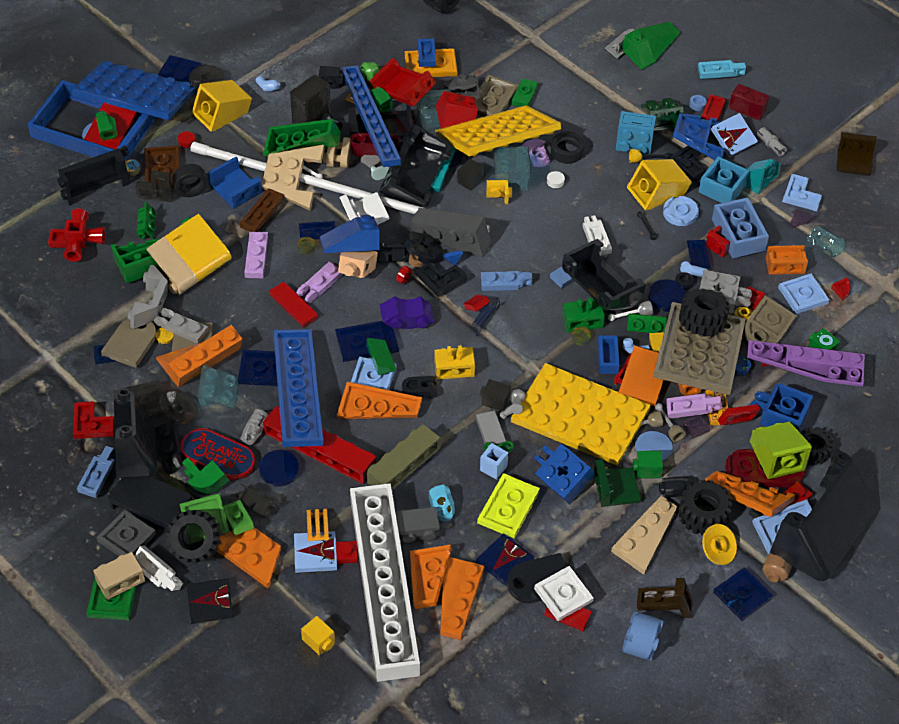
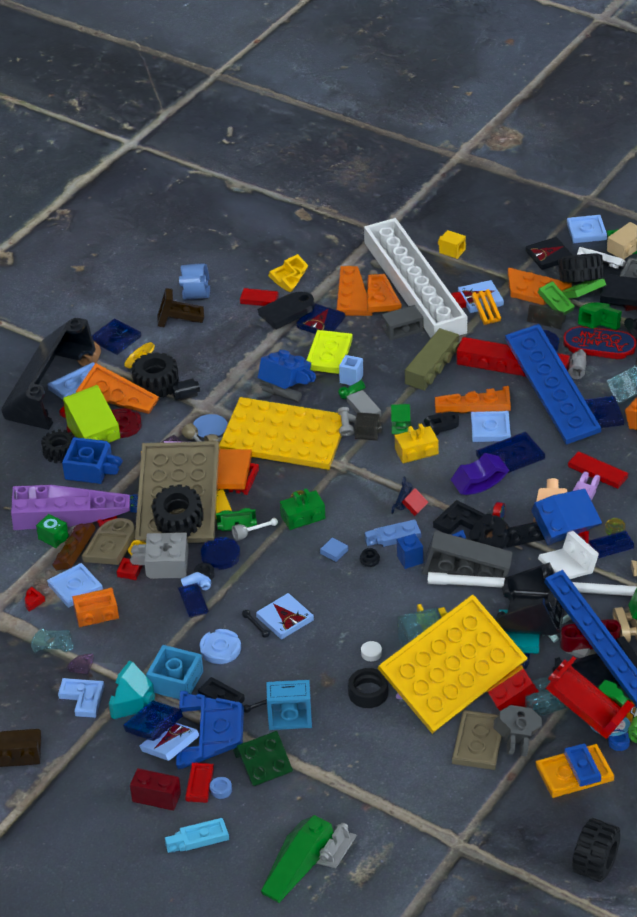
camera: 170 degrees right, 10 degrees down
green slope [367,338,396,375] -> none
medium azure rock [429,484,455,522] -> none
green plate [512,78,538,107] -> none
white plate [534,566,594,621] -> none
black windscreen [562,238,646,310] -> none
white hinge [583,215,612,255] -> none
dark green bracket [594,459,641,507] -> none
blue piece [597,335,619,374] -> none
tan wing [611,496,677,575] -> none
light blue arm [622,338,650,354] -> none
yellow slope [627,159,692,211] -> none
green brick [632,451,663,479] -> none
red bracket [706,225,730,258] -> none
medium blue brick [712,198,769,258] -> none
red tile [718,404,760,425] -> none
light grey pin [757,127,787,156] -> none
none -> reddish brown plate [52,523,96,571]
none -> clear blue plate [123,700,183,741]
none -> light blue tile [256,593,314,640]
none -> yellow slope [268,254,308,292]
none -> black plate [360,548,380,567]
none -> green brick [391,404,411,434]
none -> blue brick [397,533,423,569]
none -> light blue tile [567,215,607,243]

